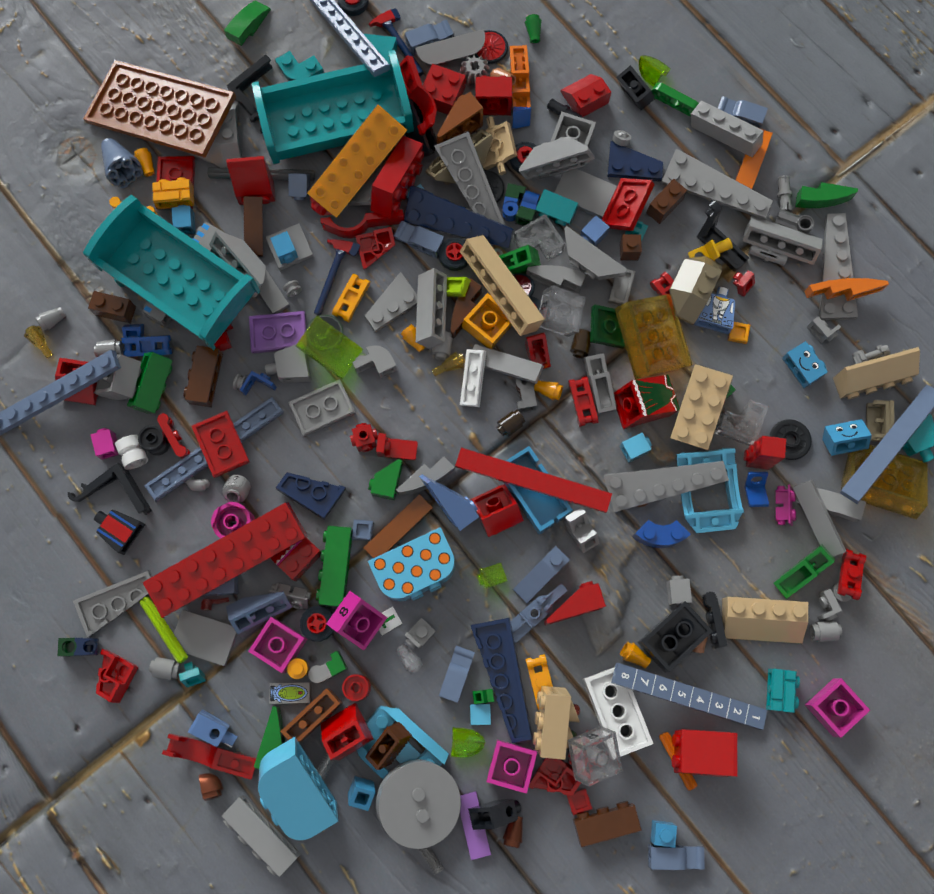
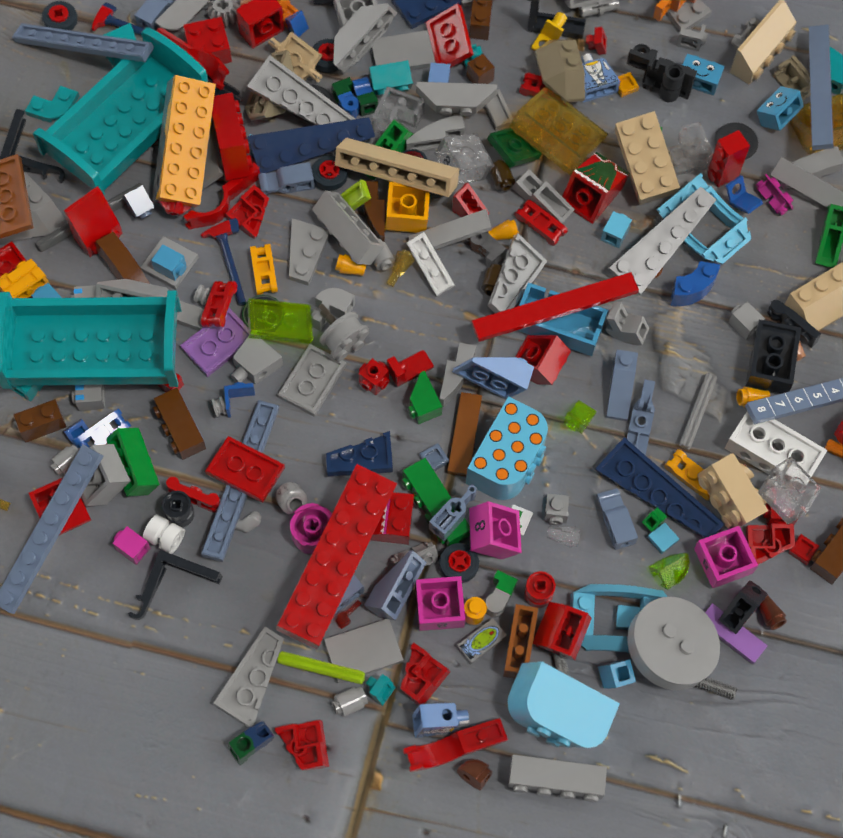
camera: 40 degrees left, 10 degrees down
torso [94,509,146,555] -> none
green slope [254,706,285,769] -> none
reddish brown brick [365,722,412,770] -> none
dark orange slope [437,92,483,144] -> none
red slope [544,581,606,626] -> none
none -> red plate [201,281,237,327]
none -> light grey wheel [318,304,370,361]
none -> red slope [400,642,450,705]
none -> sand blue piece [429,485,477,541]
none -> light grey wing [487,233,547,313]
none -> black plate [626,44,697,103]
none -> light grey axle [679,373,717,450]

